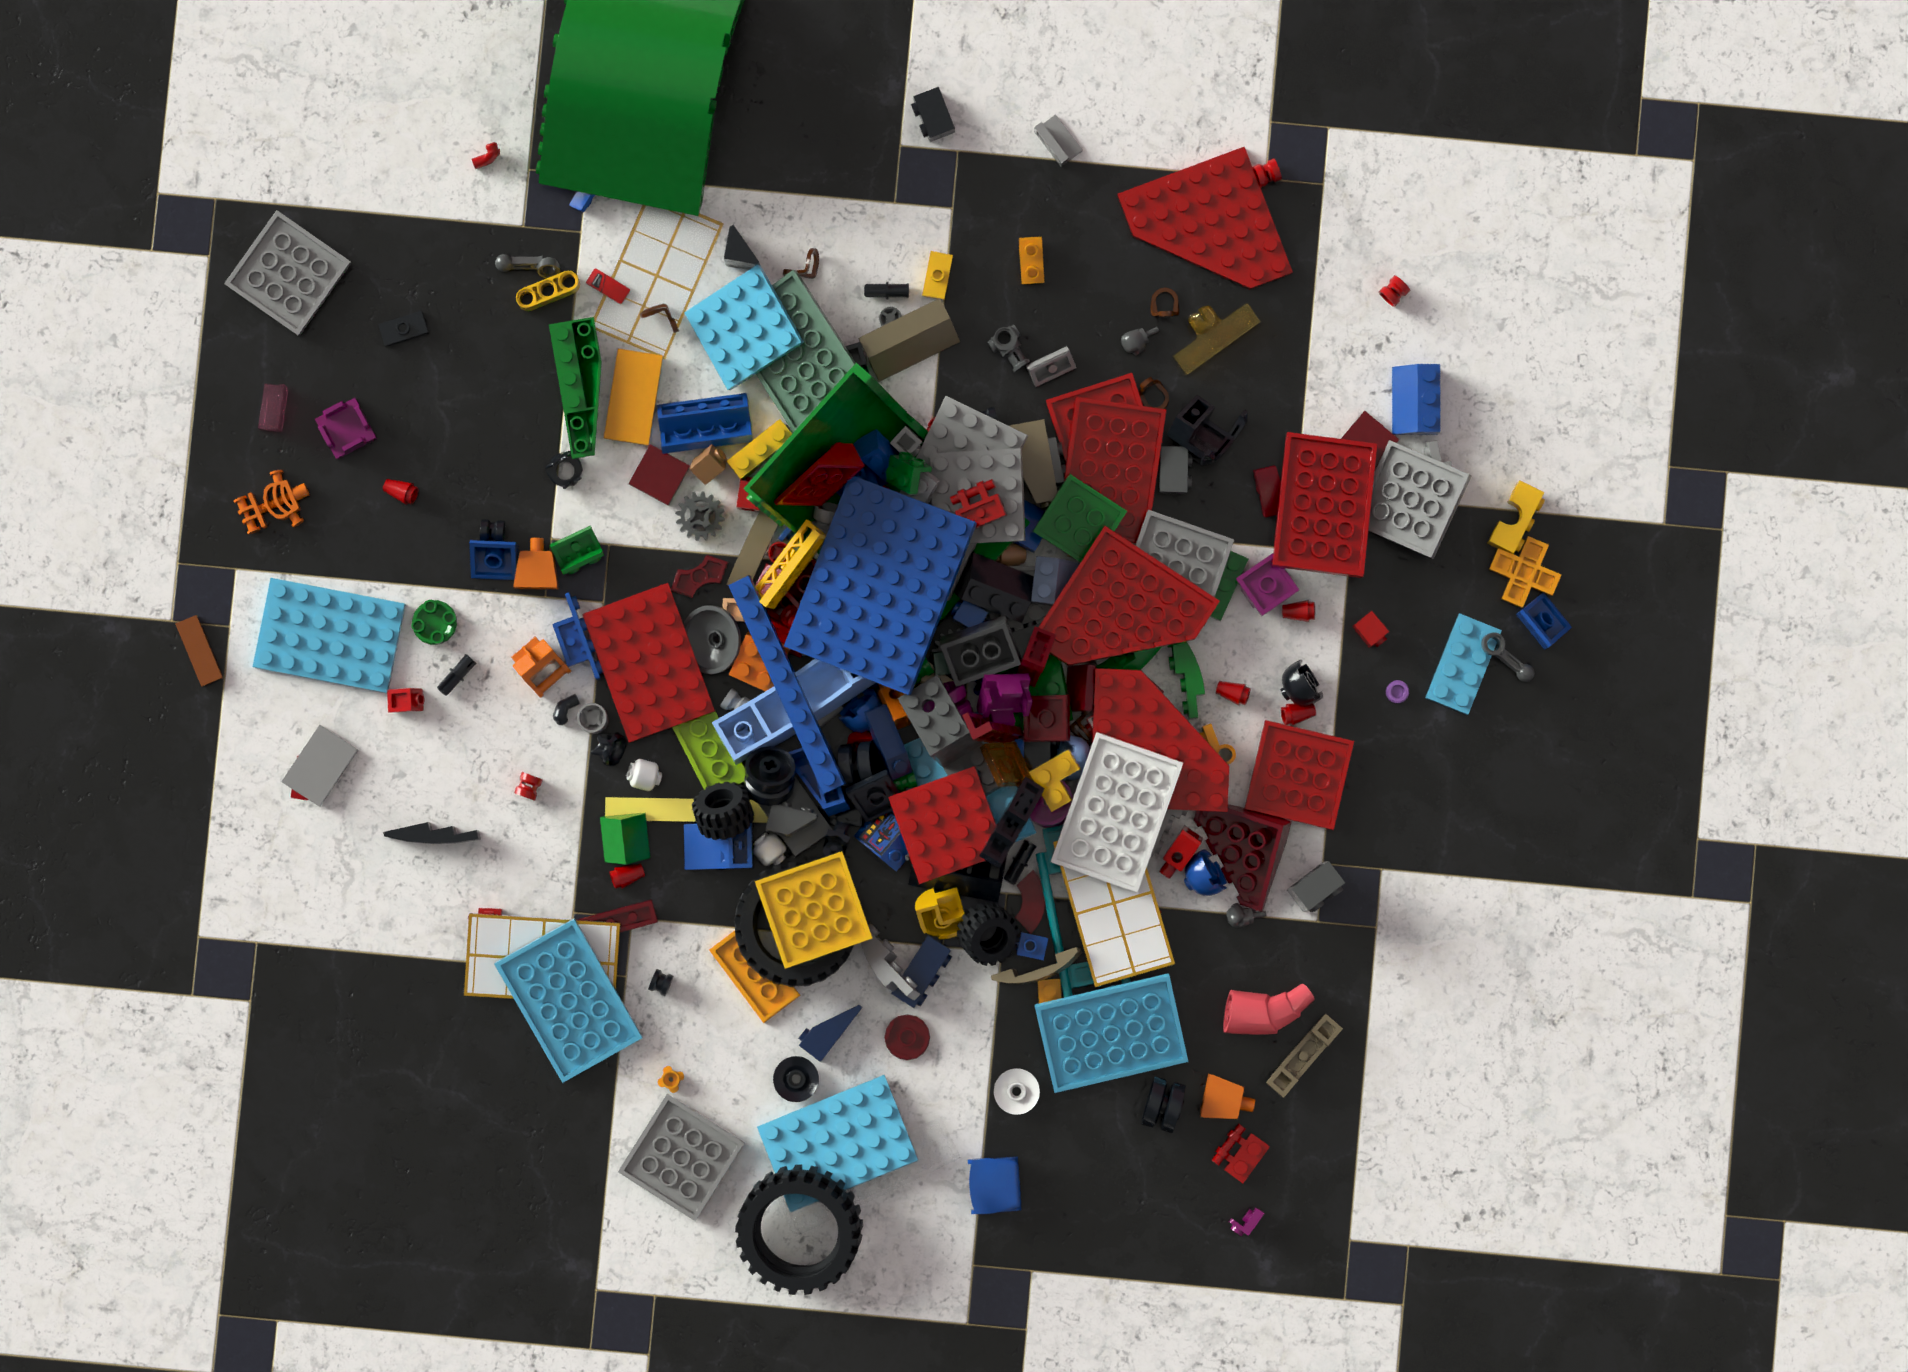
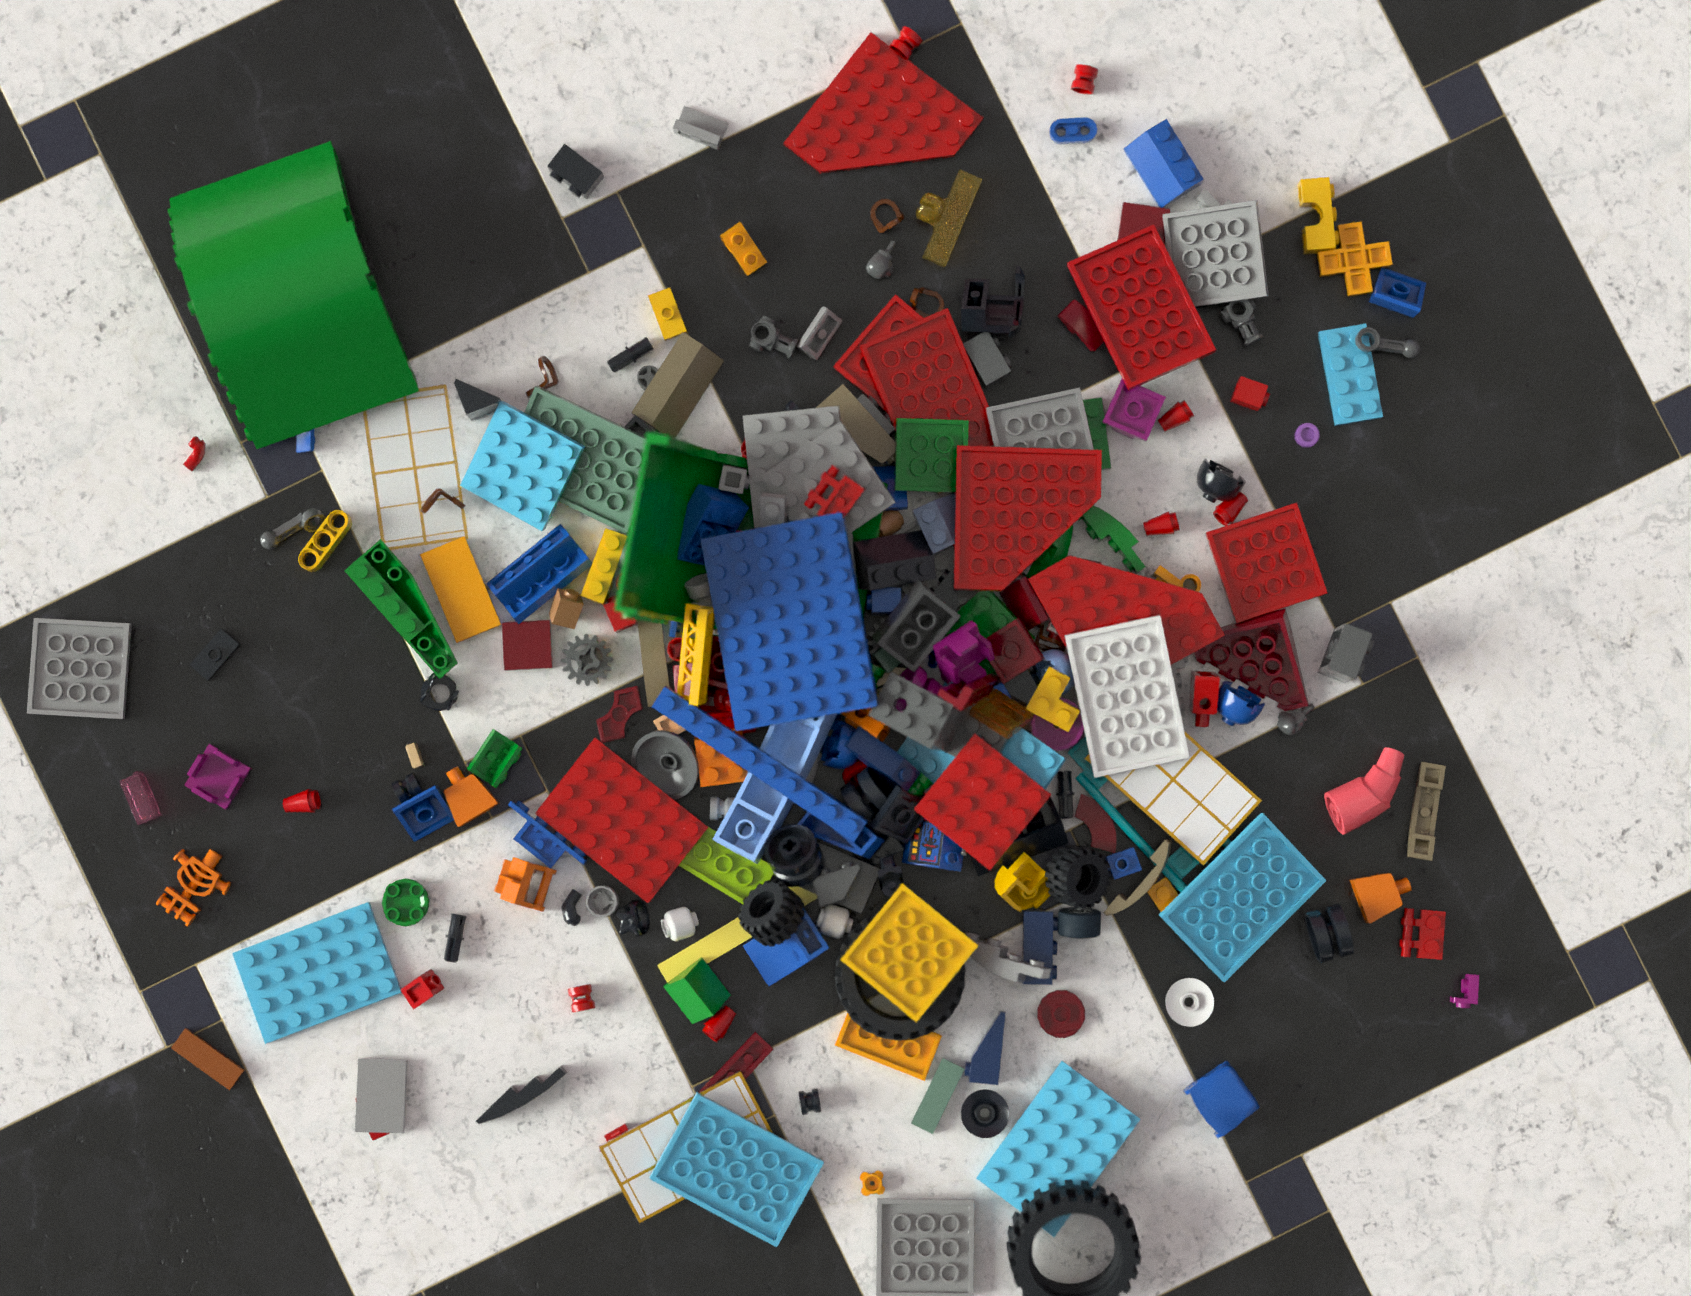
camera: 30 degrees left, 0 degrees up
red sticker [586,268,630,304] -> none
red slope [774,442,864,506] -> none
green bracket [886,452,932,494] -> none
black slope [979,776,1045,868] -> none
dark red bracket [1015,626,1056,687] -> none
none -> tan tile [405,743,425,769]
none -> sand green tile [911,1058,965,1134]
none -> blue plate [1049,117,1097,144]
none -> black wheel [1058,907,1101,939]
none -> dark grey connector [1220,299,1264,346]

